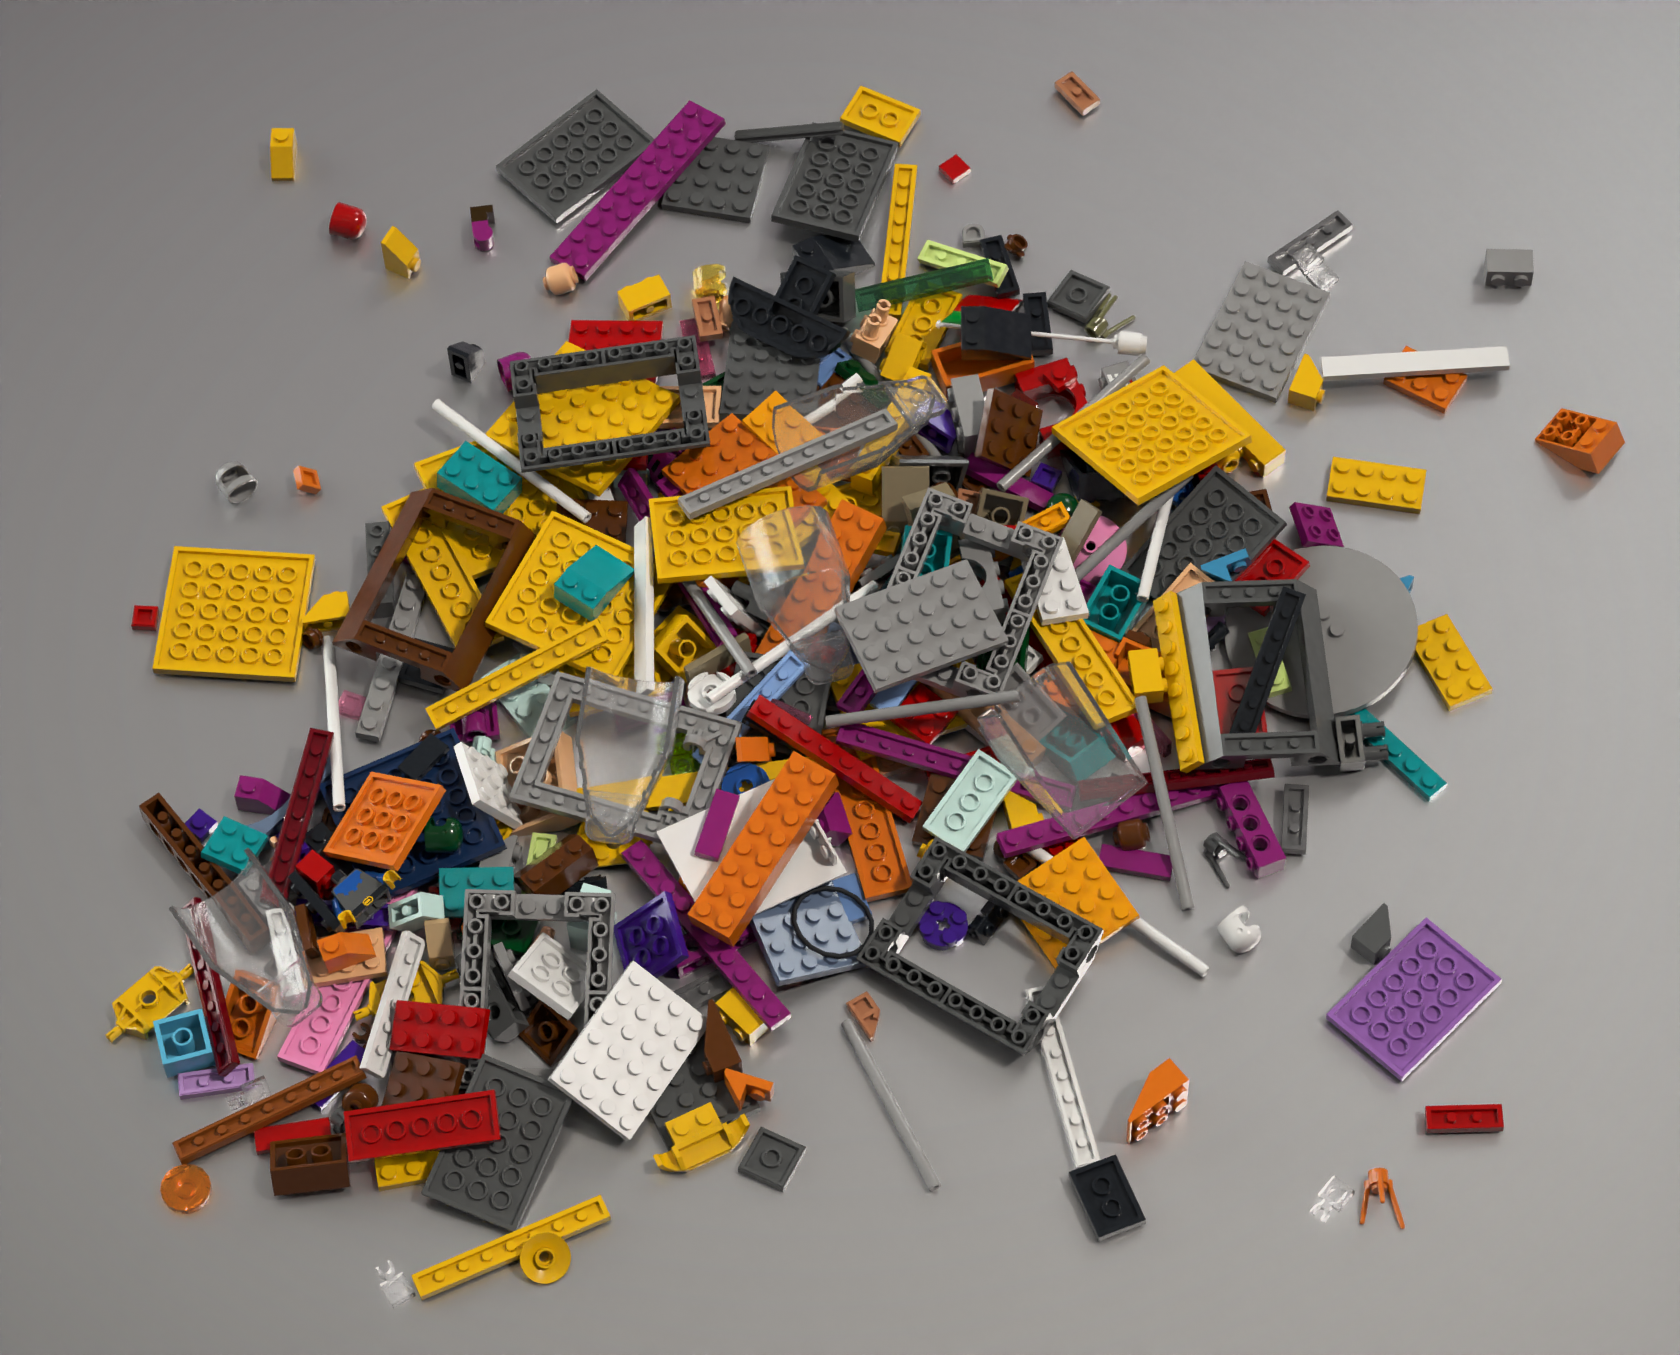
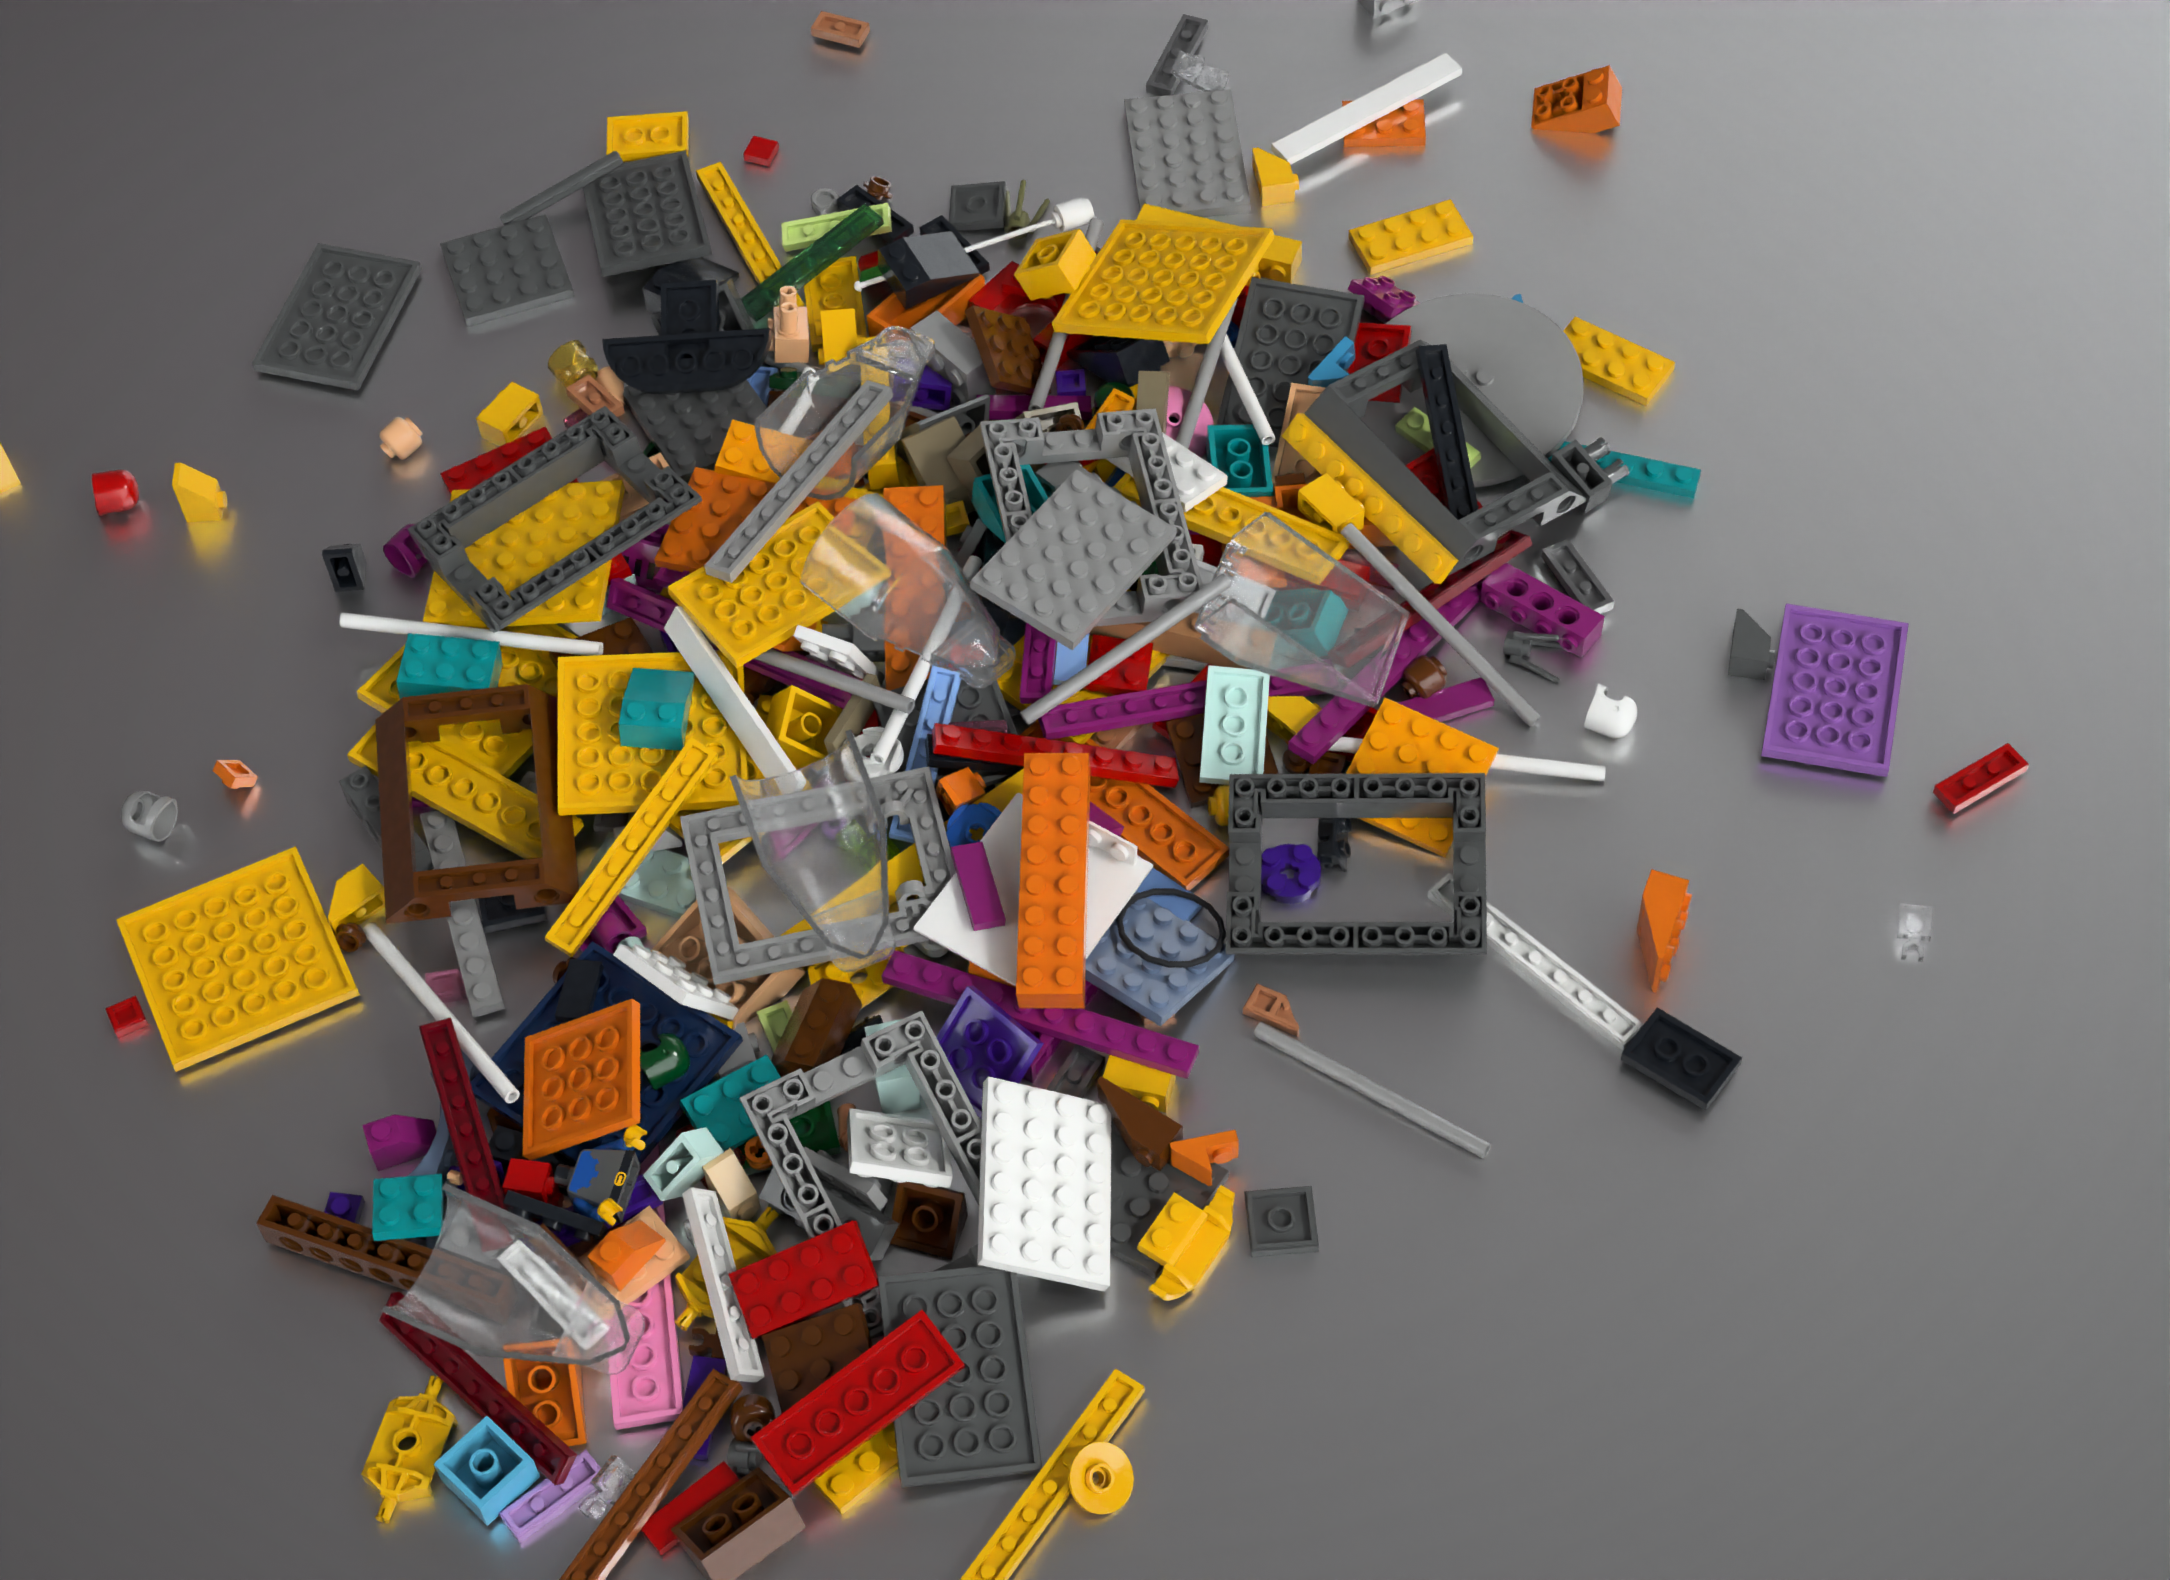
camera: 30 degrees left, 5 degrees down
leg [470,205,495,251] -> none
magenta plate [550,100,726,281] -> none
orange plant [1360,1168,1405,1229] -> none
none -> yellow brick [1014,229,1096,301]
none -> reddish brown plate [1056,414,1084,432]

